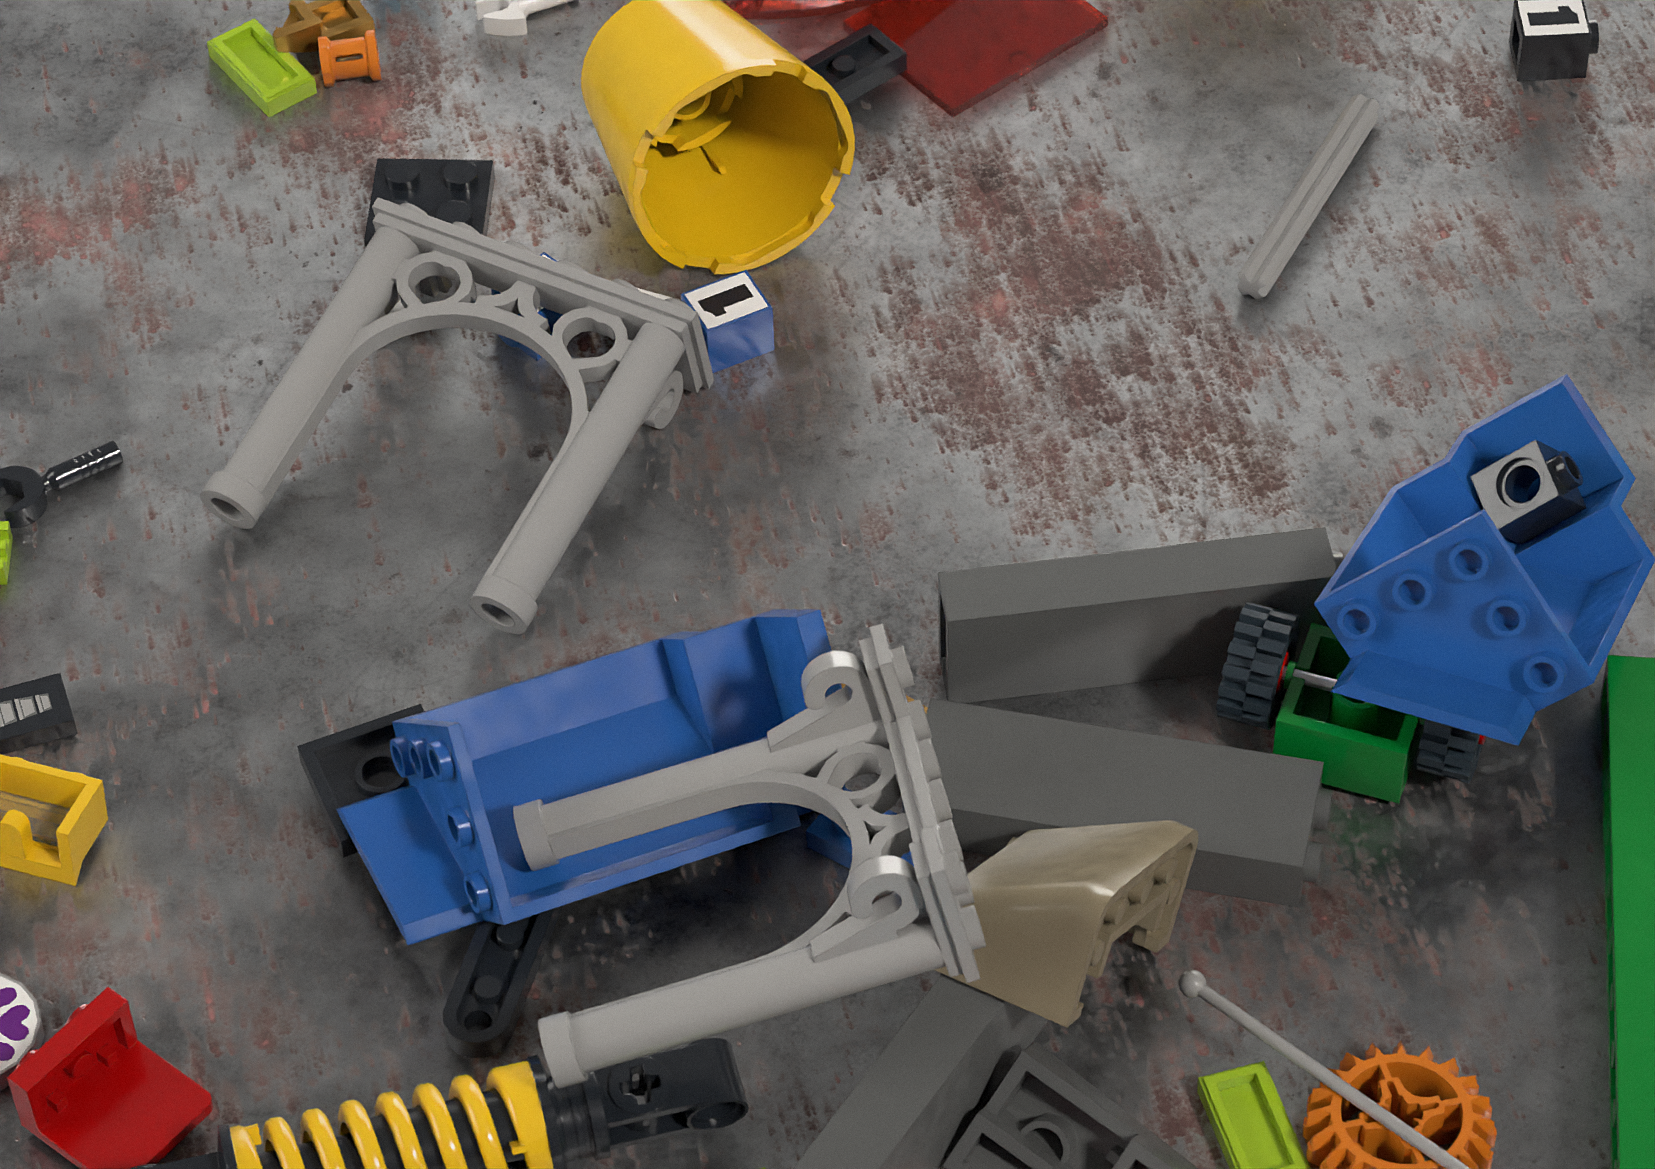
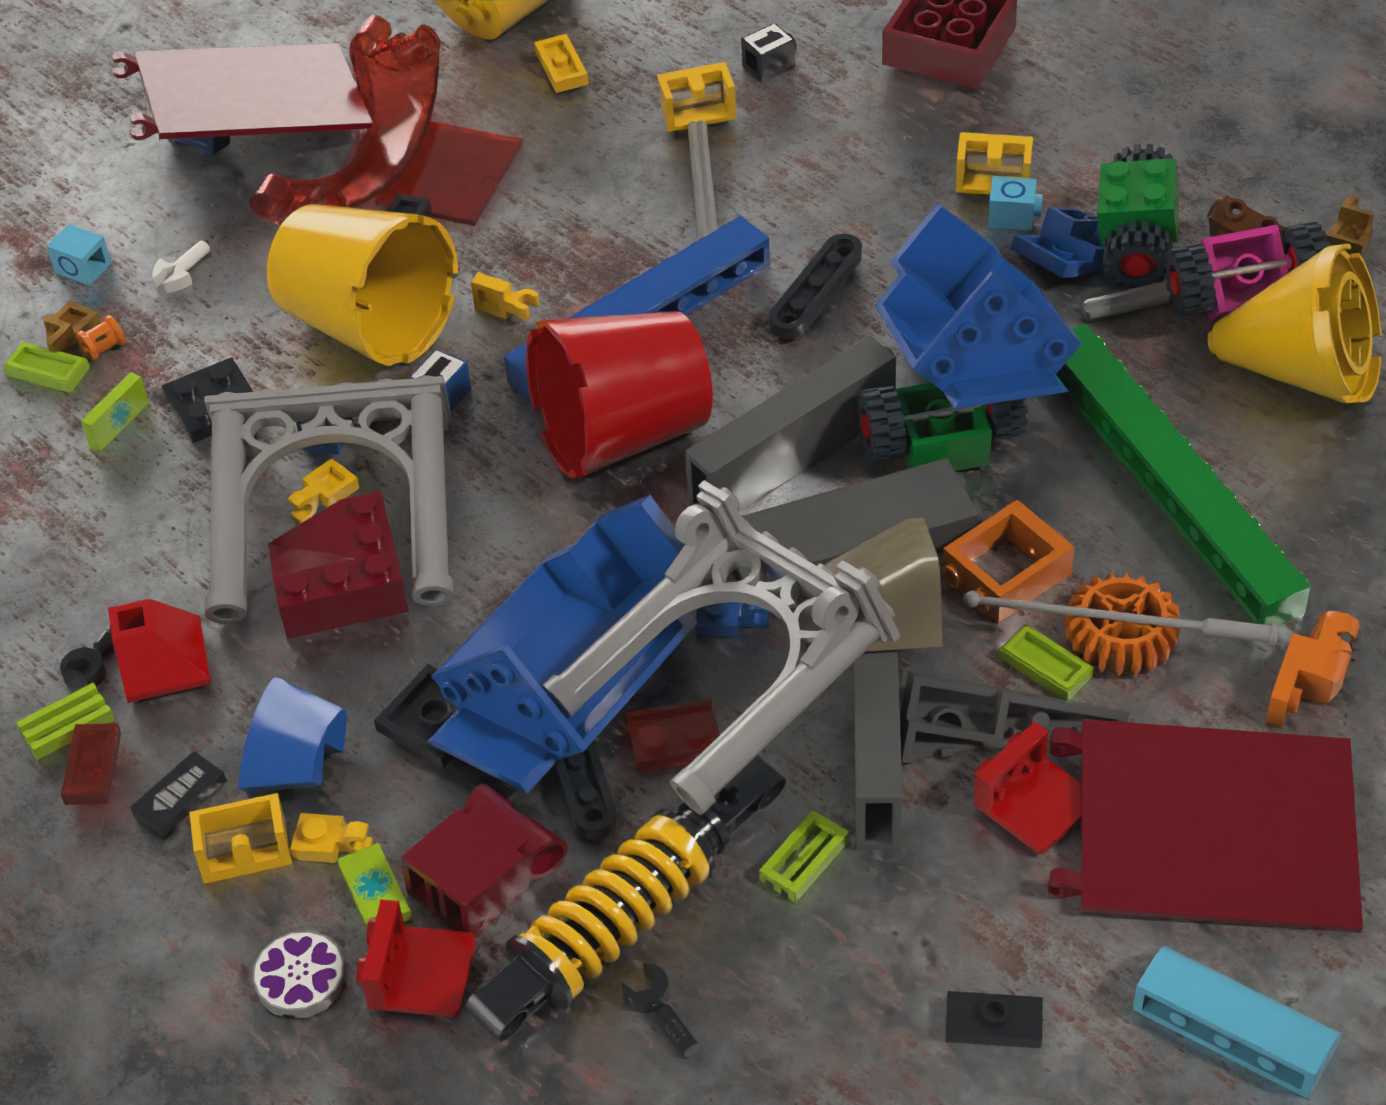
camera: 30 degrees left, 0 degrees up
black brick [1470,440,1586,545] -> none
none -> lime tile [81,372,149,452]
none -> red slope [108,598,212,703]
none -> blue slope [238,678,347,793]
none -> dark red slope [268,490,409,639]
none -> yellow plate [288,458,359,524]
none -> yellow plate [290,813,373,863]
none -> lime tile [337,842,412,929]
none -> dark red piece [401,783,569,939]
none -> yellow plate [470,272,540,320]
none -> blue brick [504,215,770,404]
none -> red cone [526,311,713,478]
none -> clear red plate [626,698,719,772]
none -> yellow window [657,62,736,132]
none -> black plate [769,234,862,340]
none -> orange window [942,500,1075,624]

